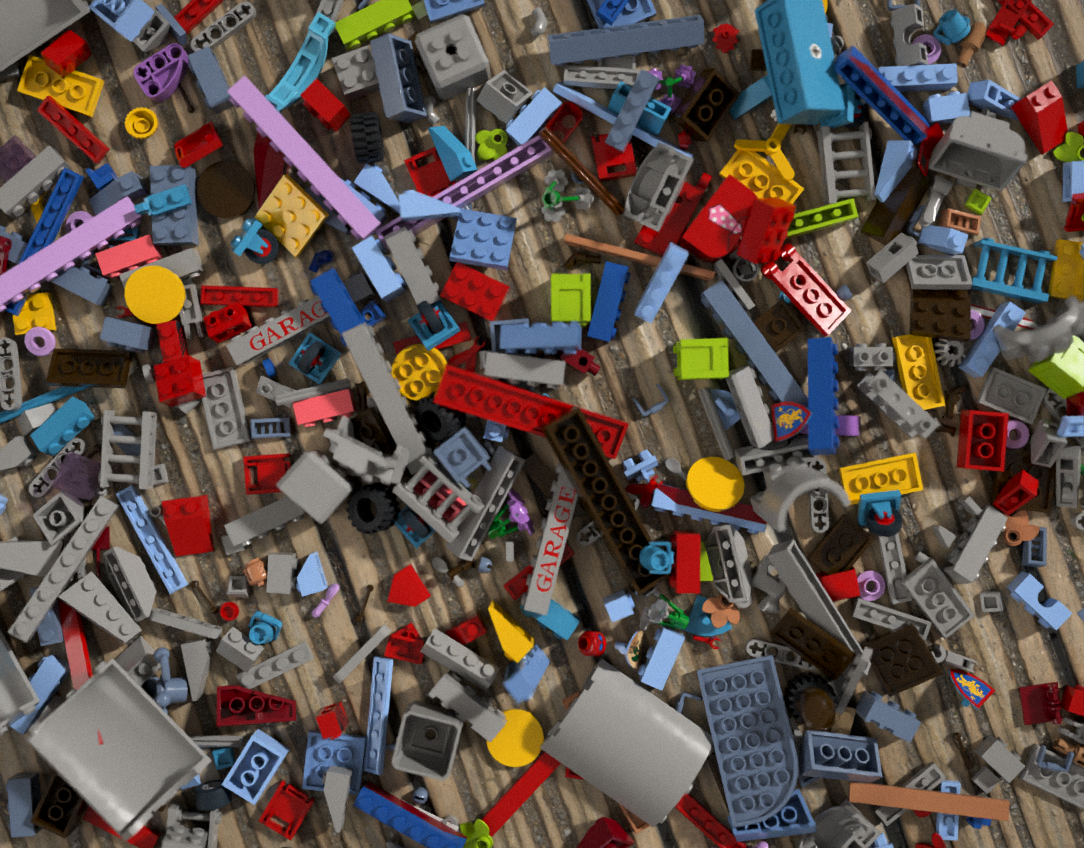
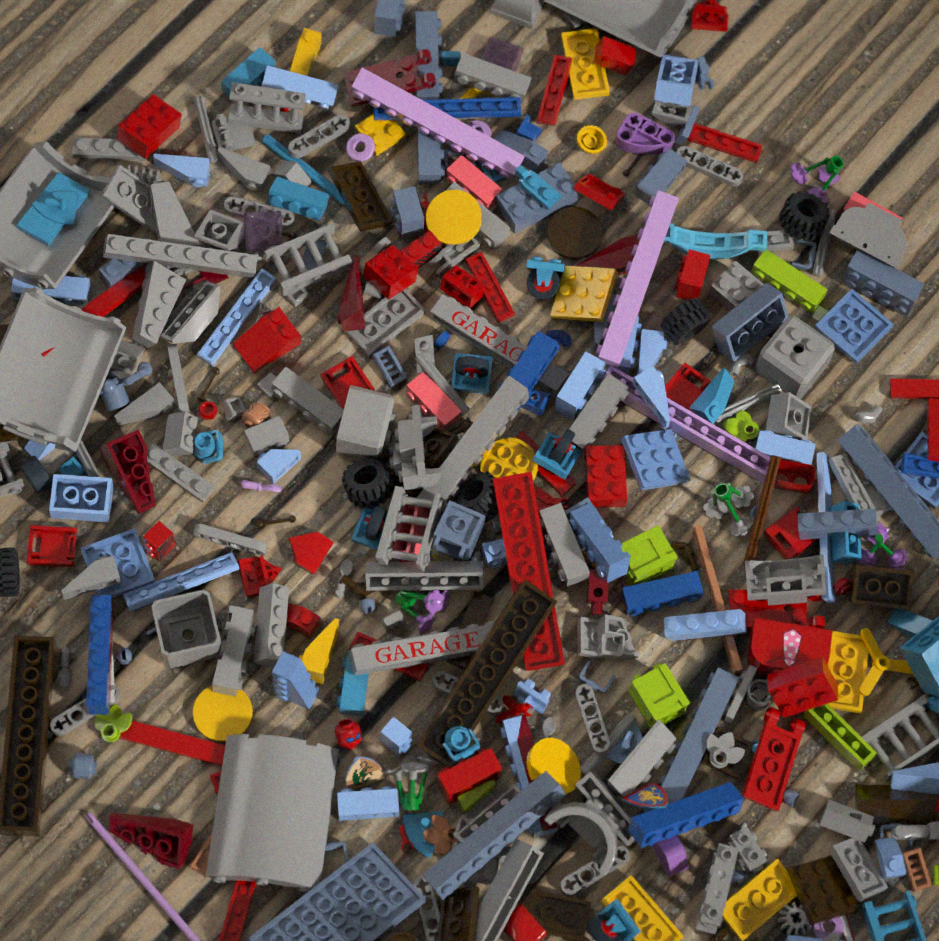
camera: 55 degrees right, 20 degrees down
none -> dark red wedge [337,255,366,332]
none -> sand blue brick [422,771,566,900]
none -> light grey beam [576,684,611,756]
none -> light grey slope [577,614,639,659]
none -> light grey plate [706,732,745,768]

